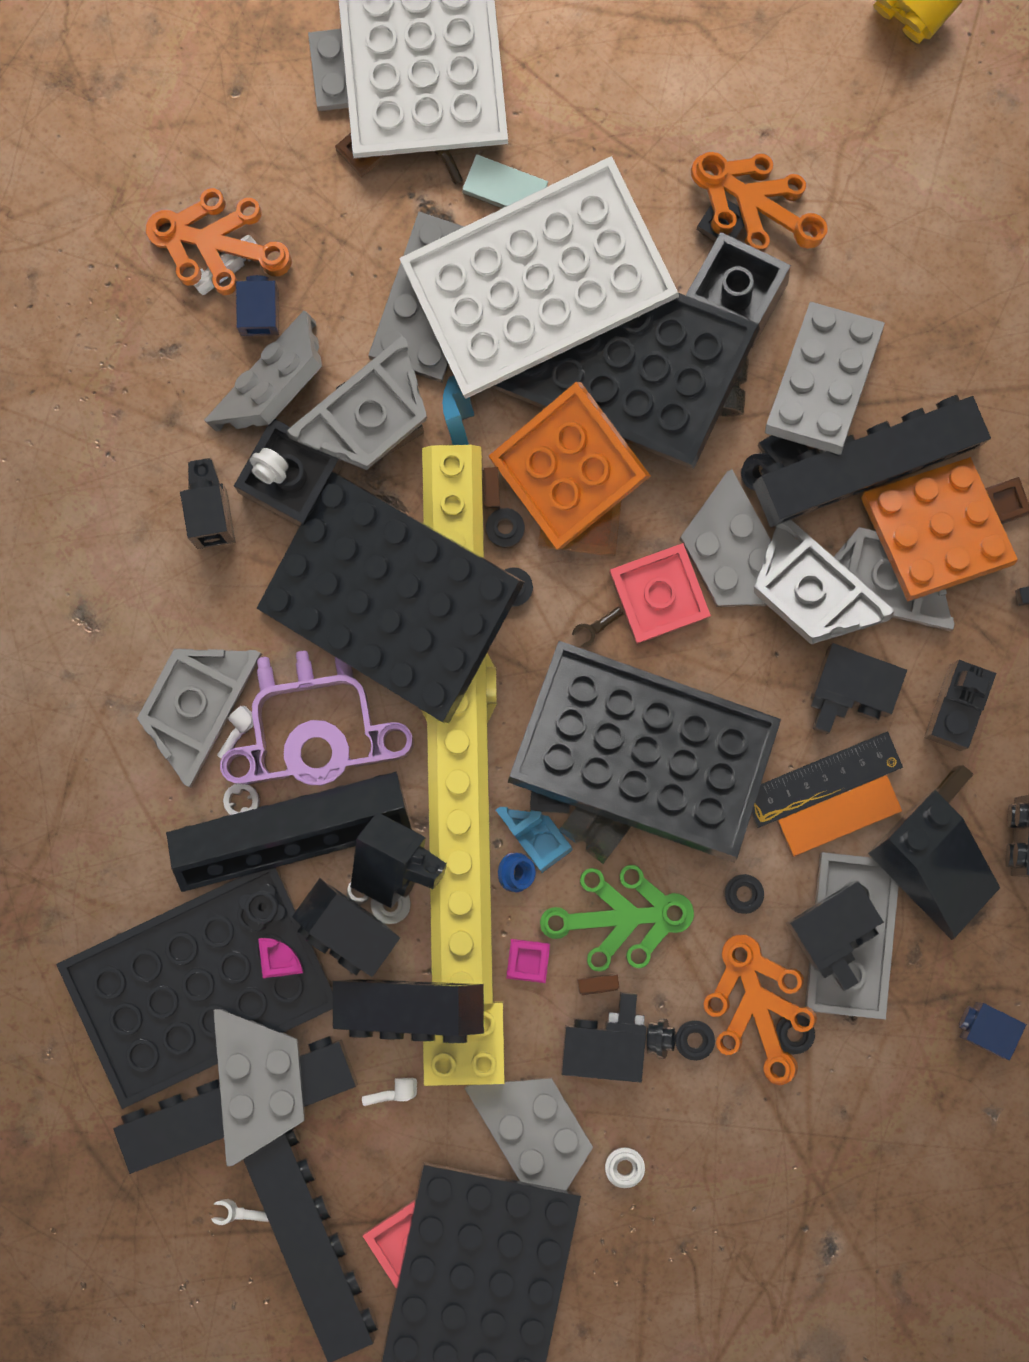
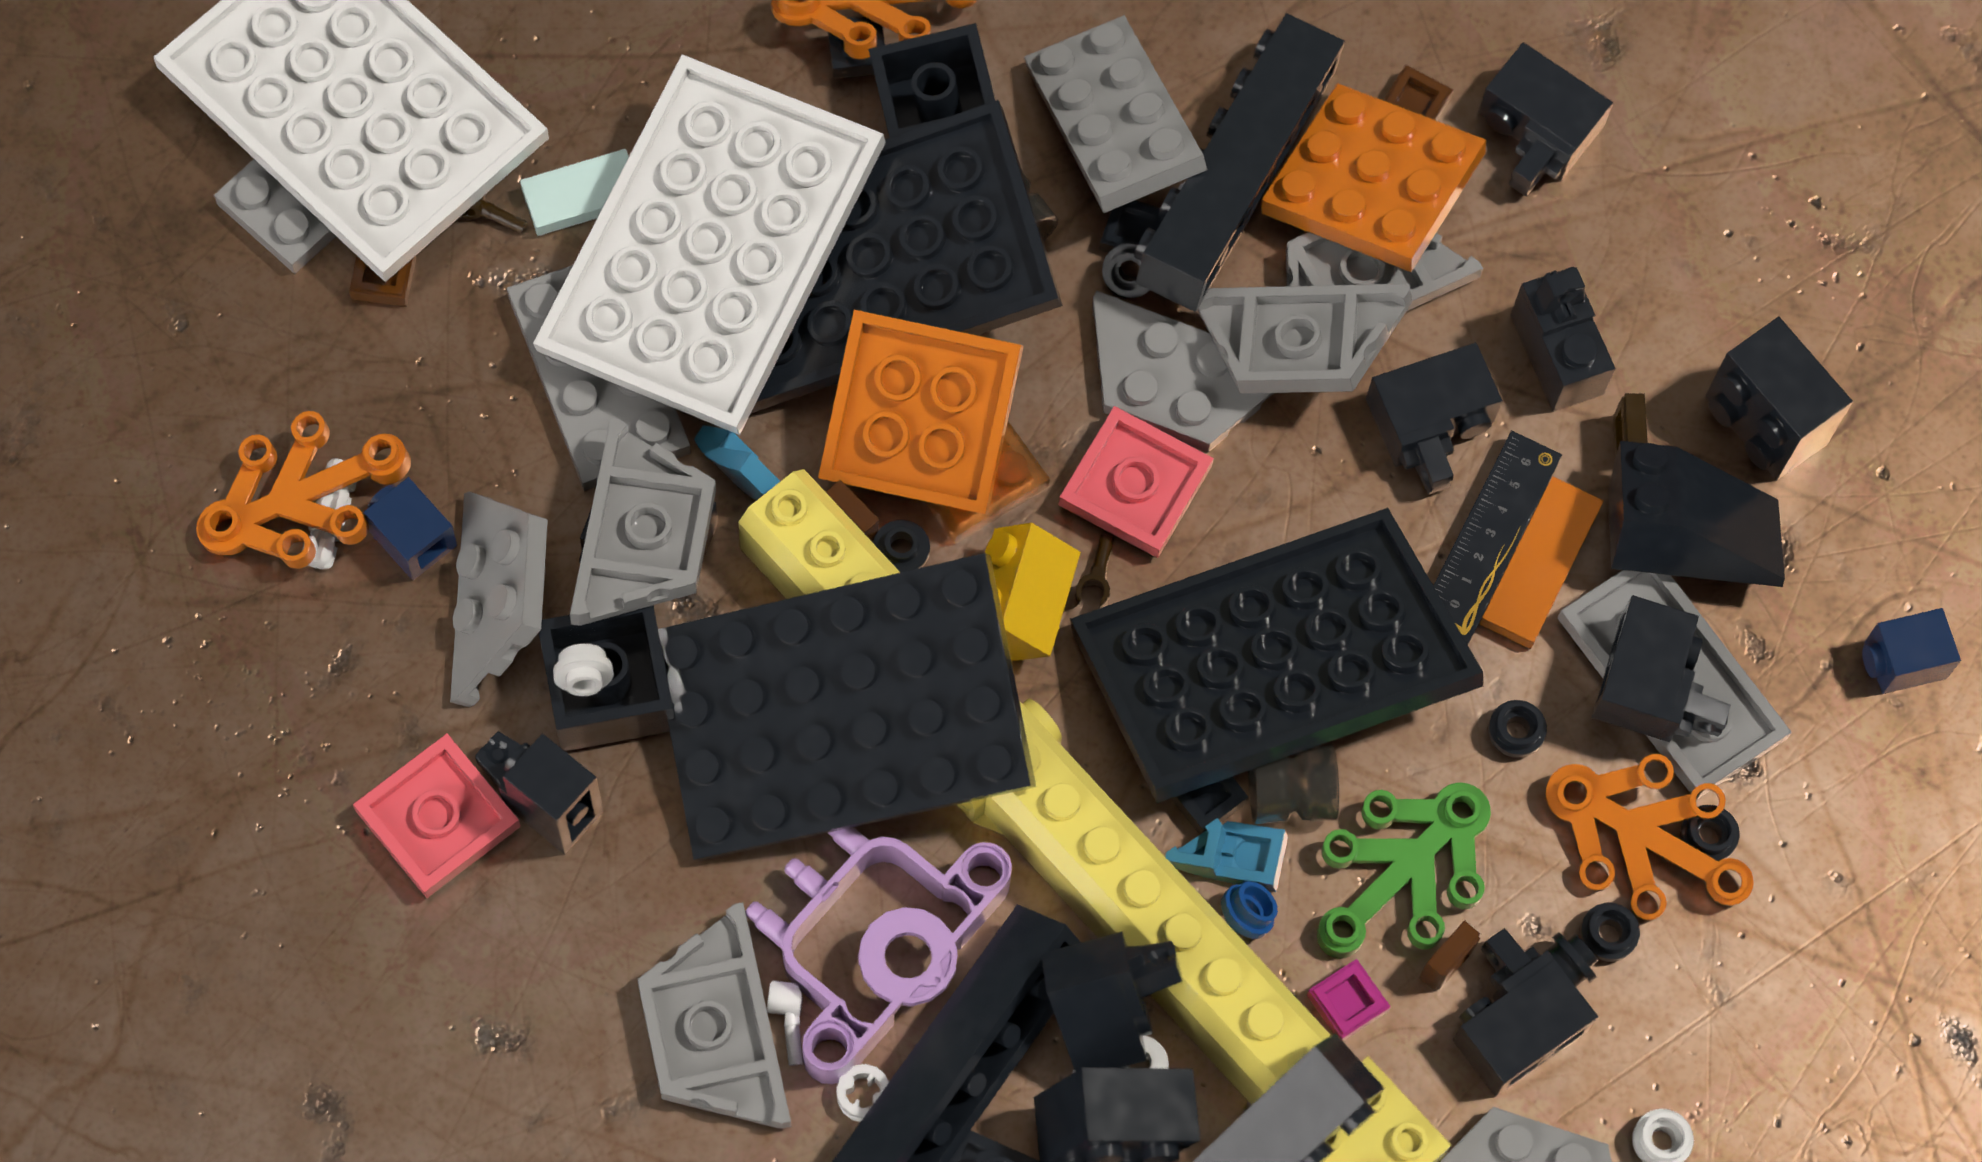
camera: 45 degrees left, 15 degrees down
none -> coral plate [353,733,521,898]
none -> yellow brick [985,522,1081,661]

